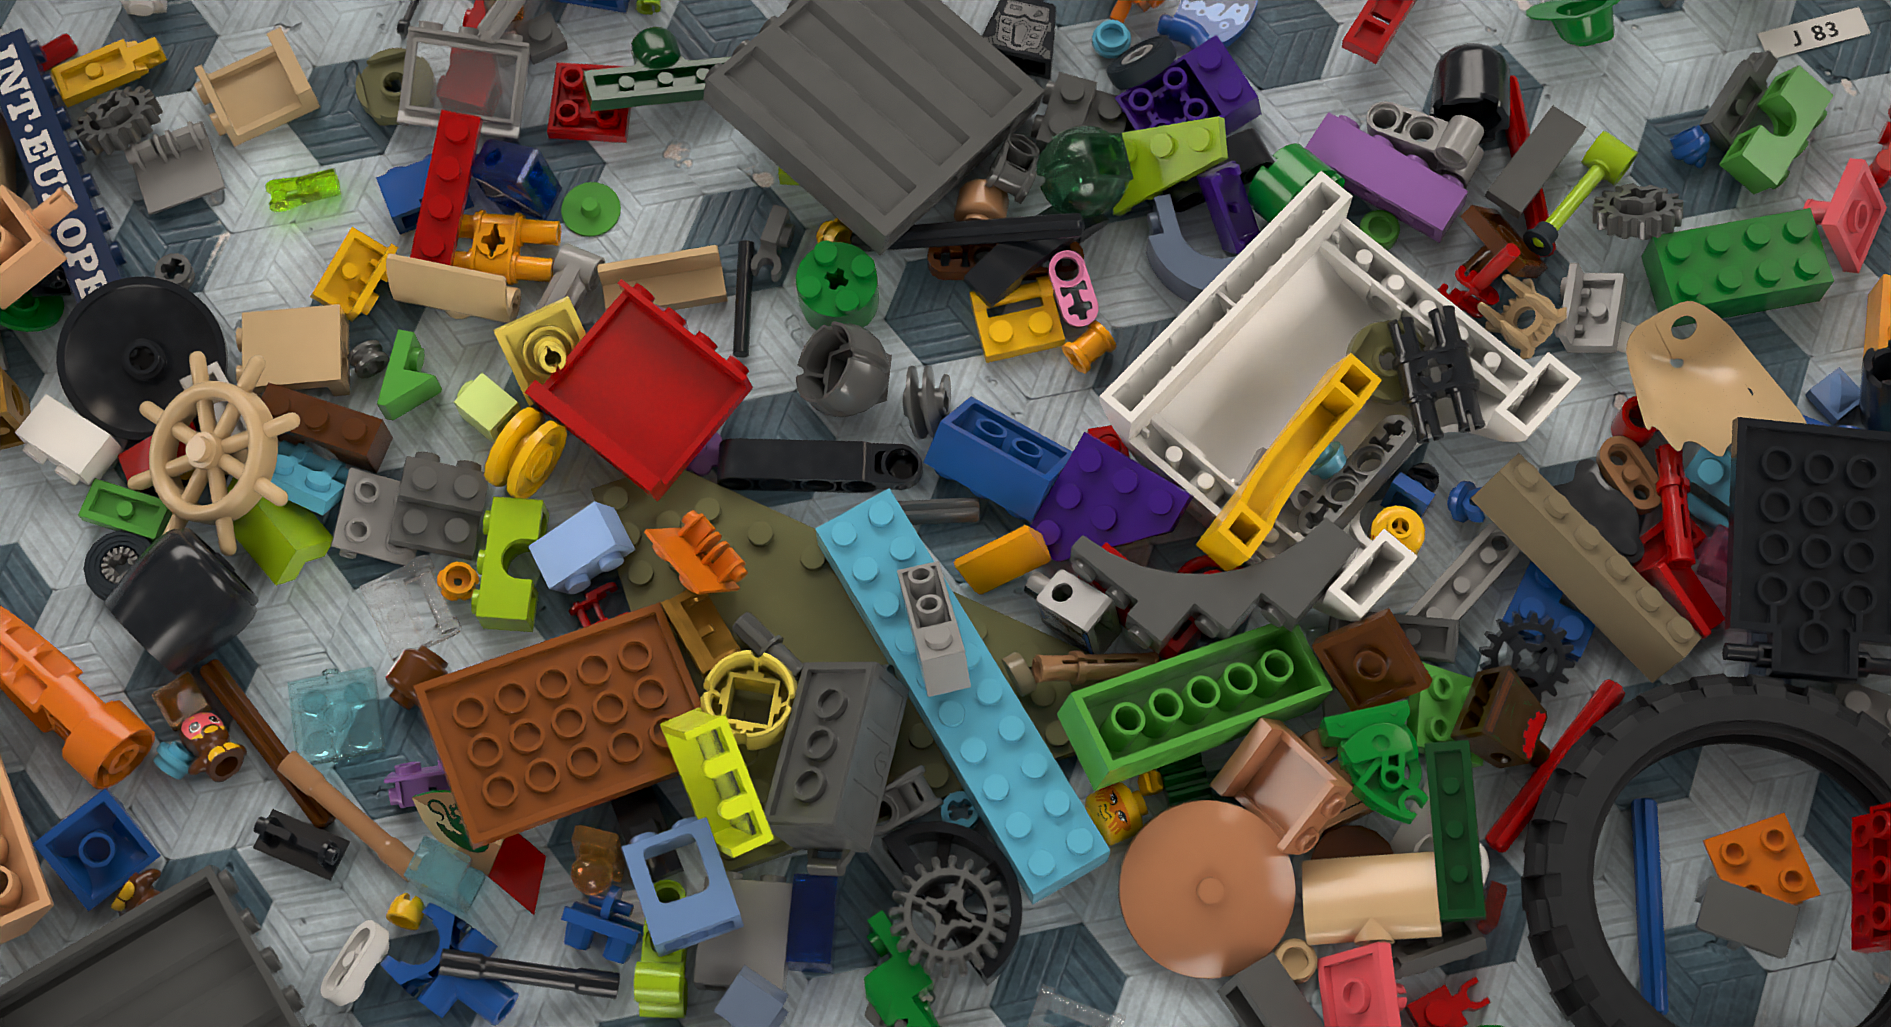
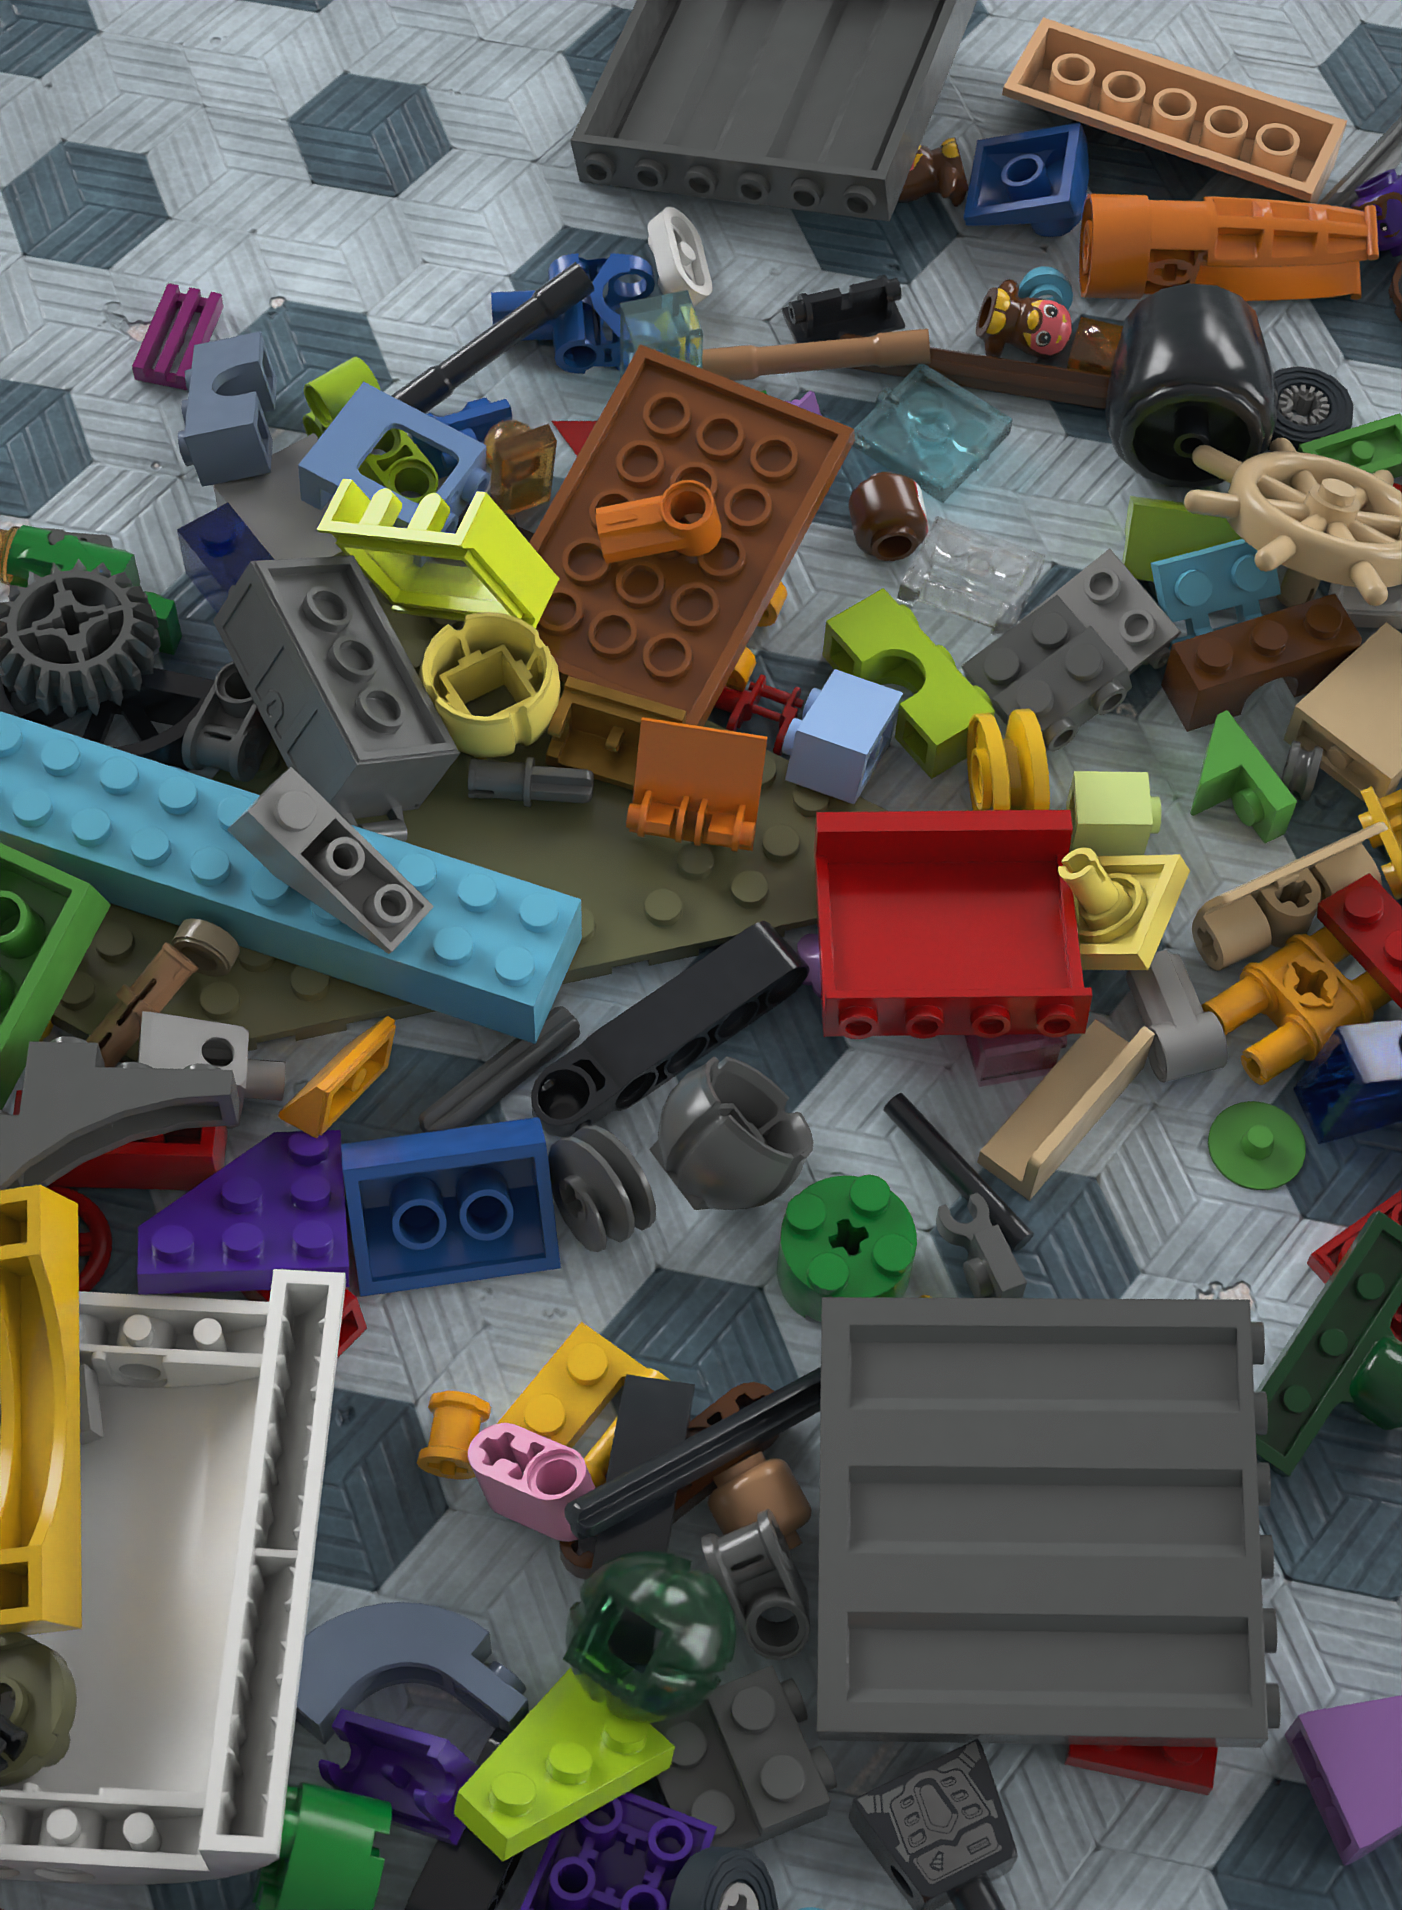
camera: 135 degrees right, 10 degrees down
light orange plate [437,562,479,601] -> none
none -> orange piece [595,480,722,564]

